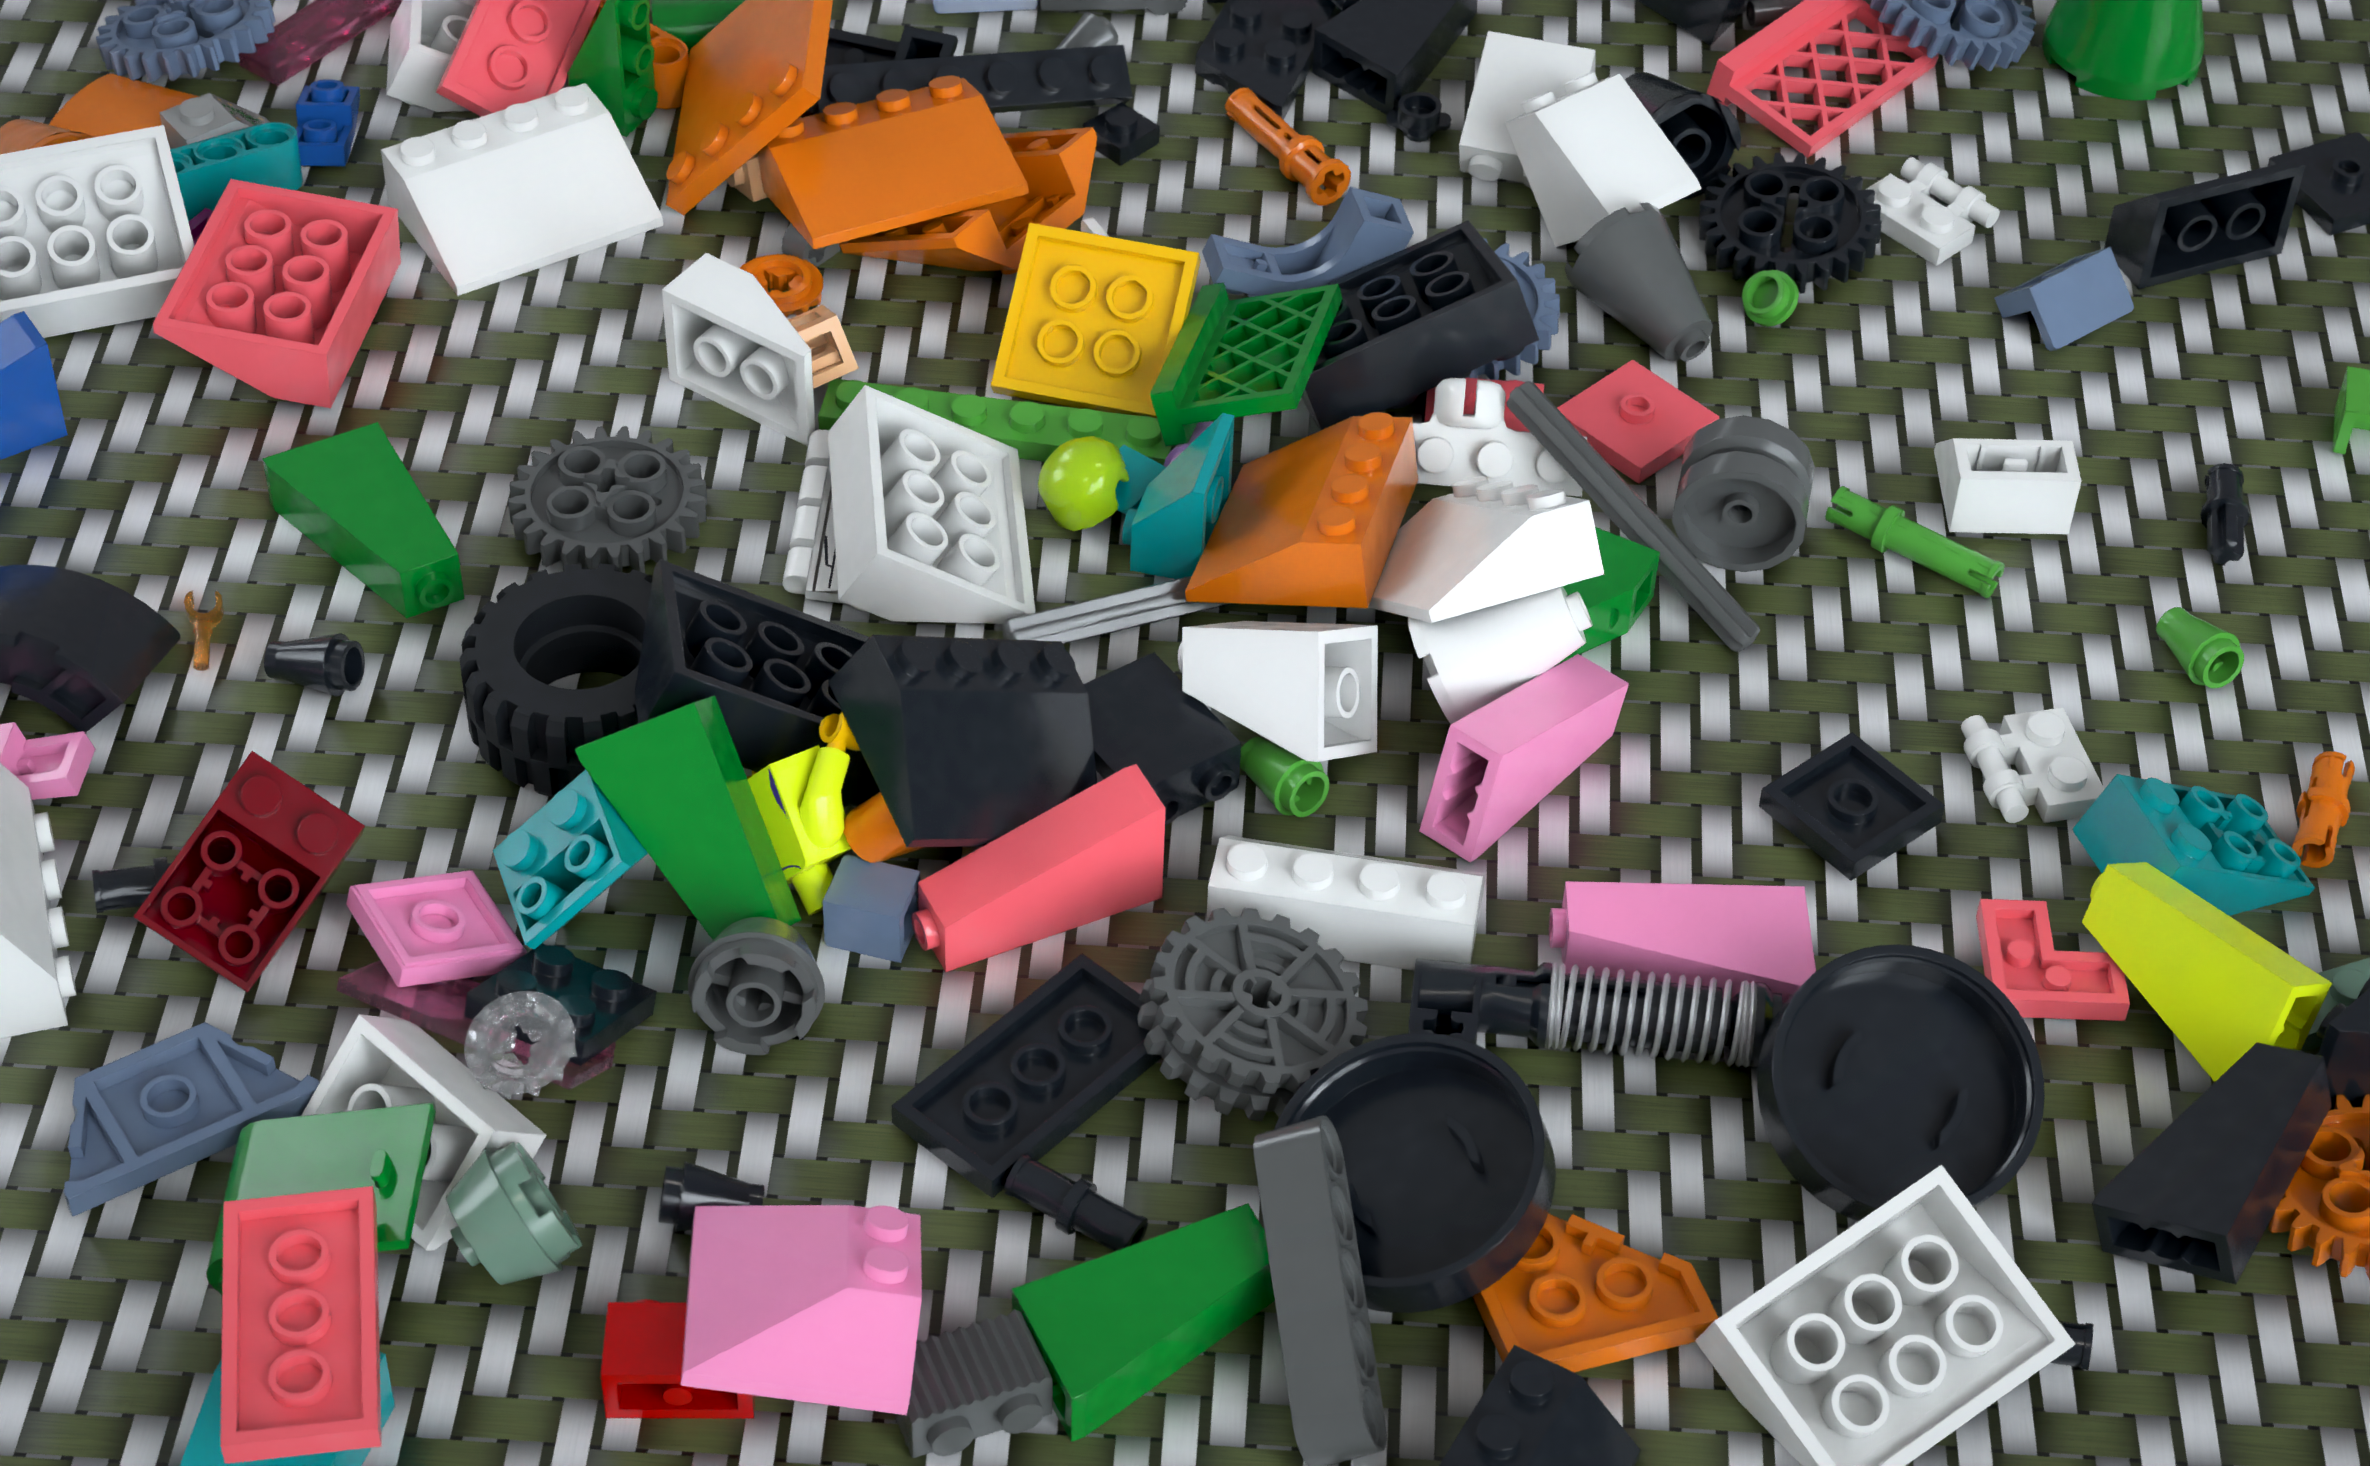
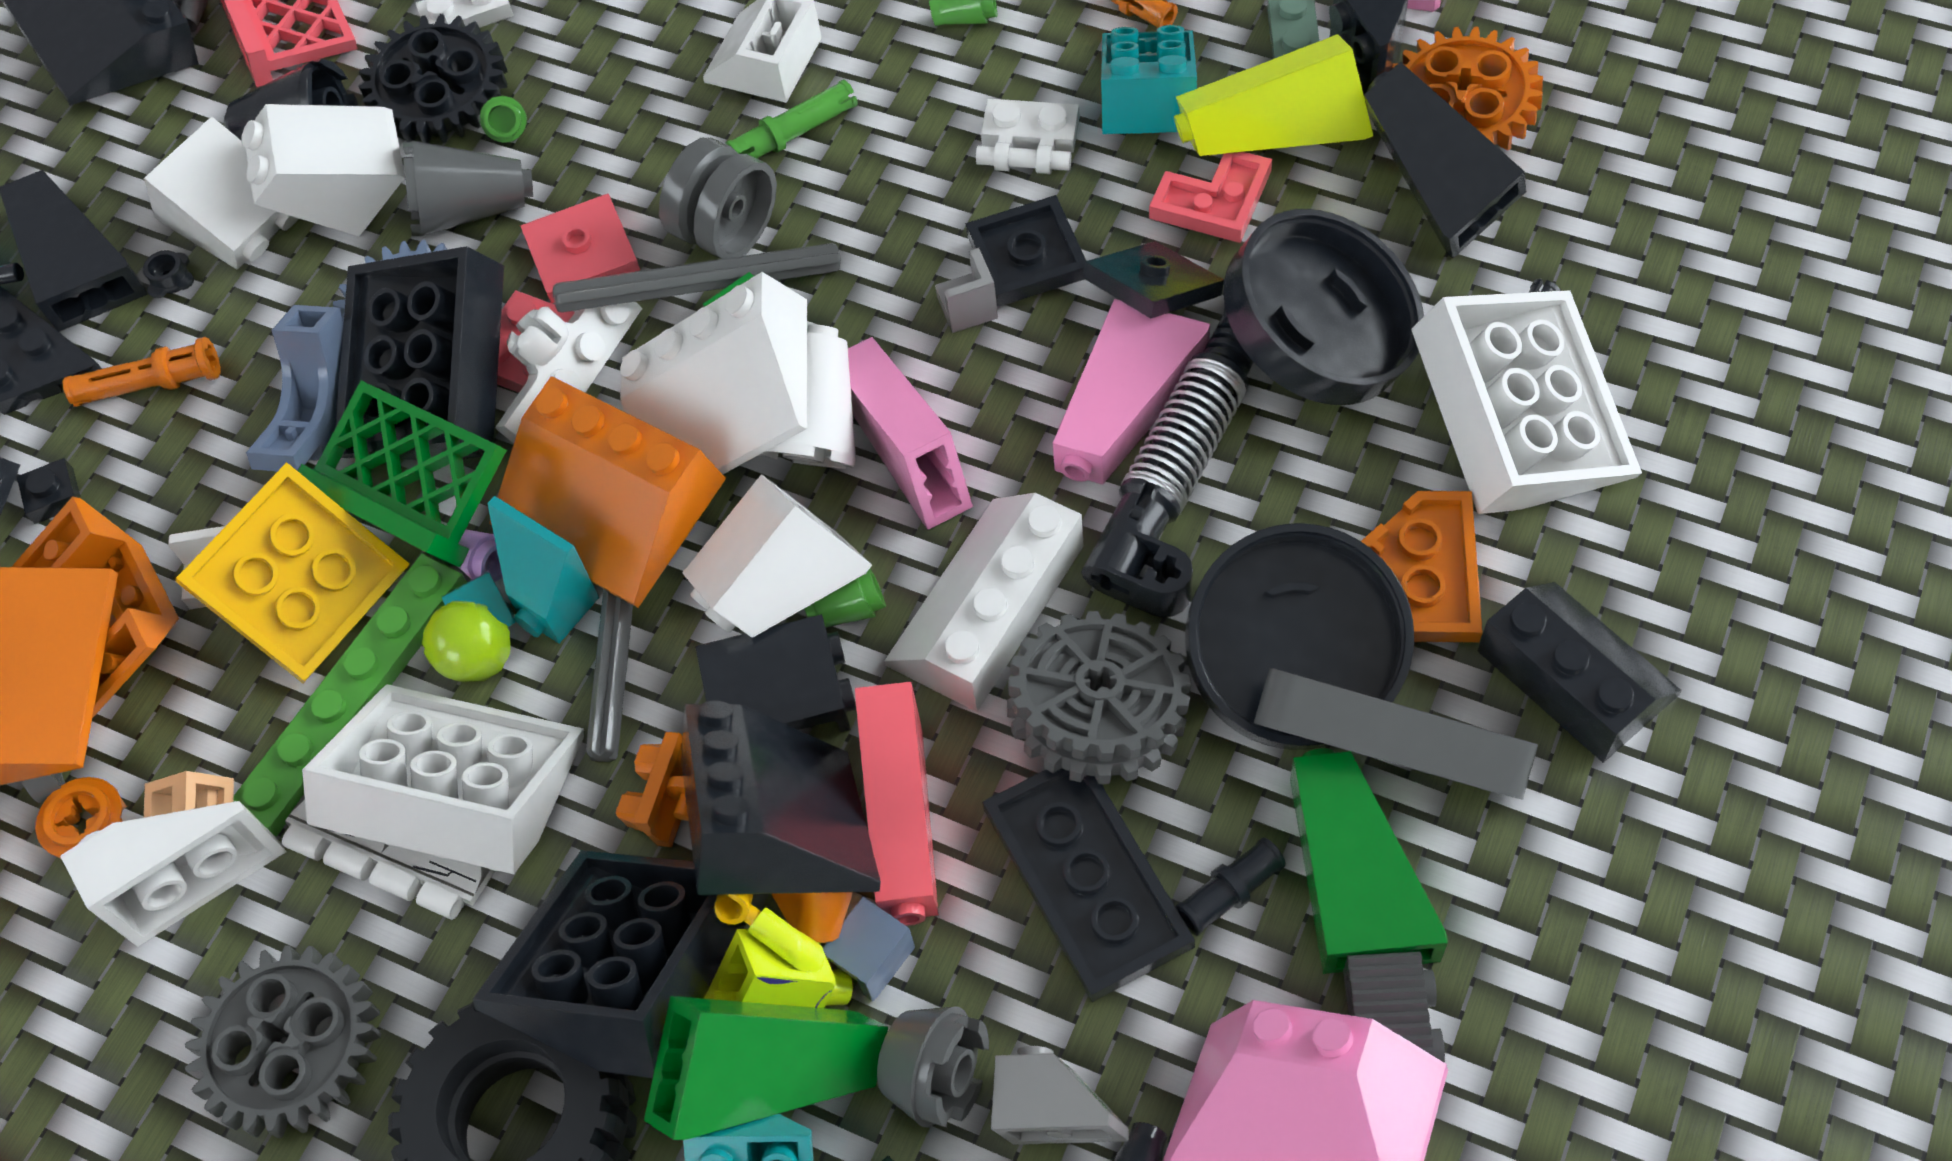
camera: 60 degrees left, 15 degrees up
none -> light grey panel [935,248,998,333]
none -> light grey slope [991,1046,1129,1145]
none -> black plate [1083,241,1224,318]

